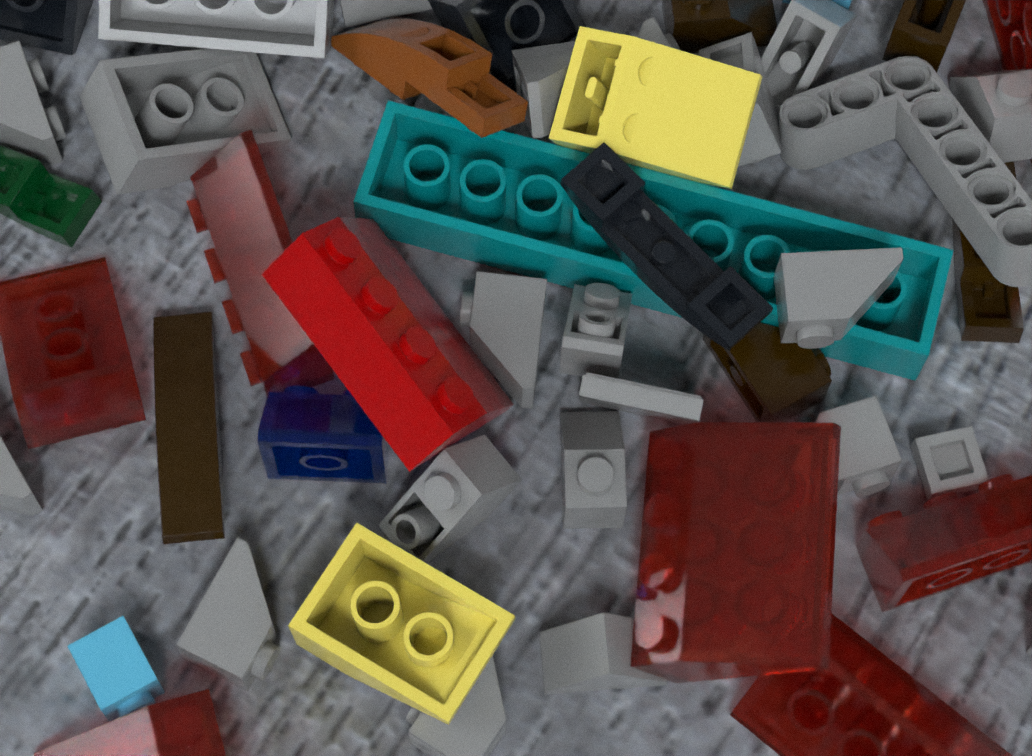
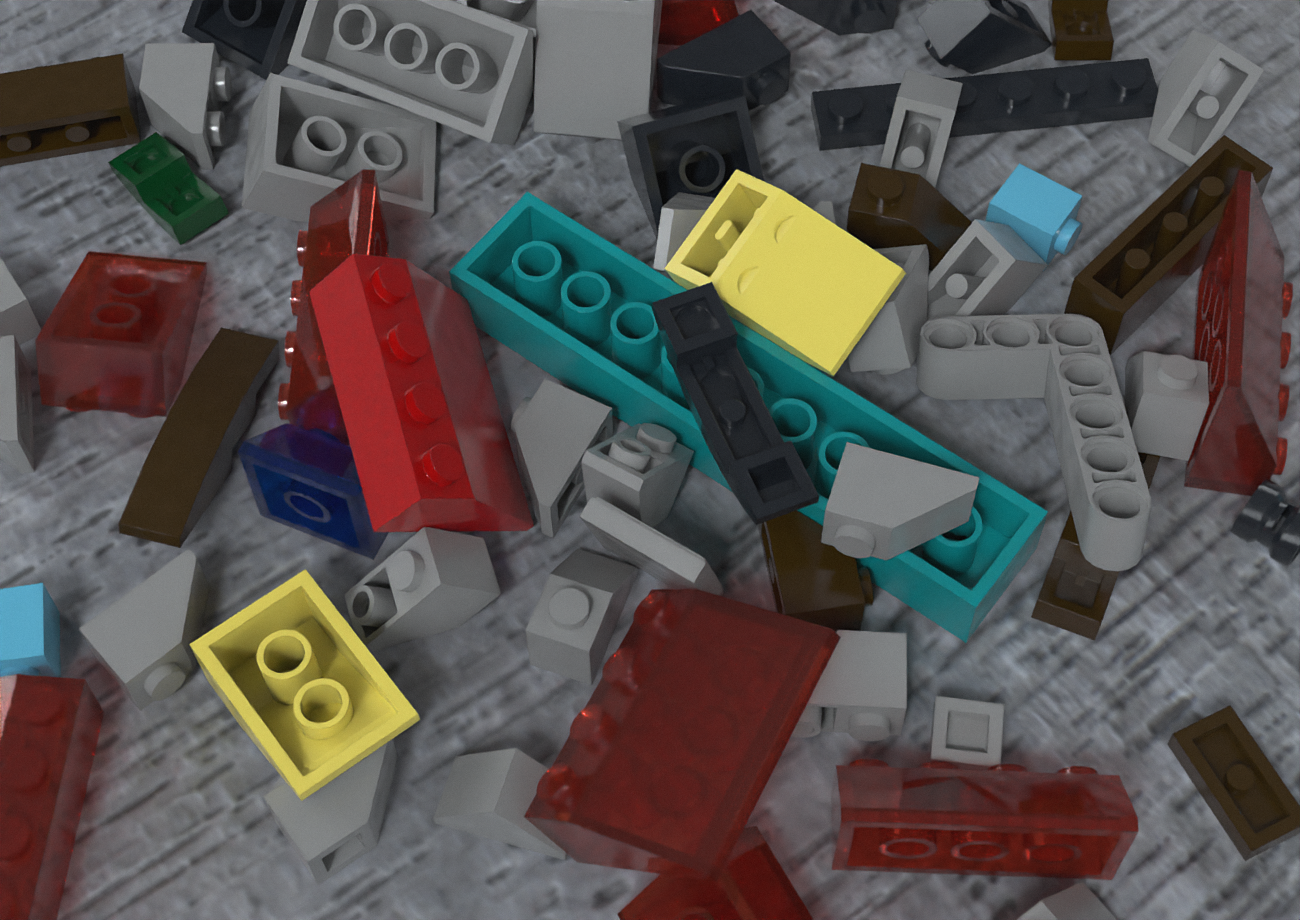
camera: 25 degrees right, 10 degrees down
dark orange slope [331,19,528,138] -> none

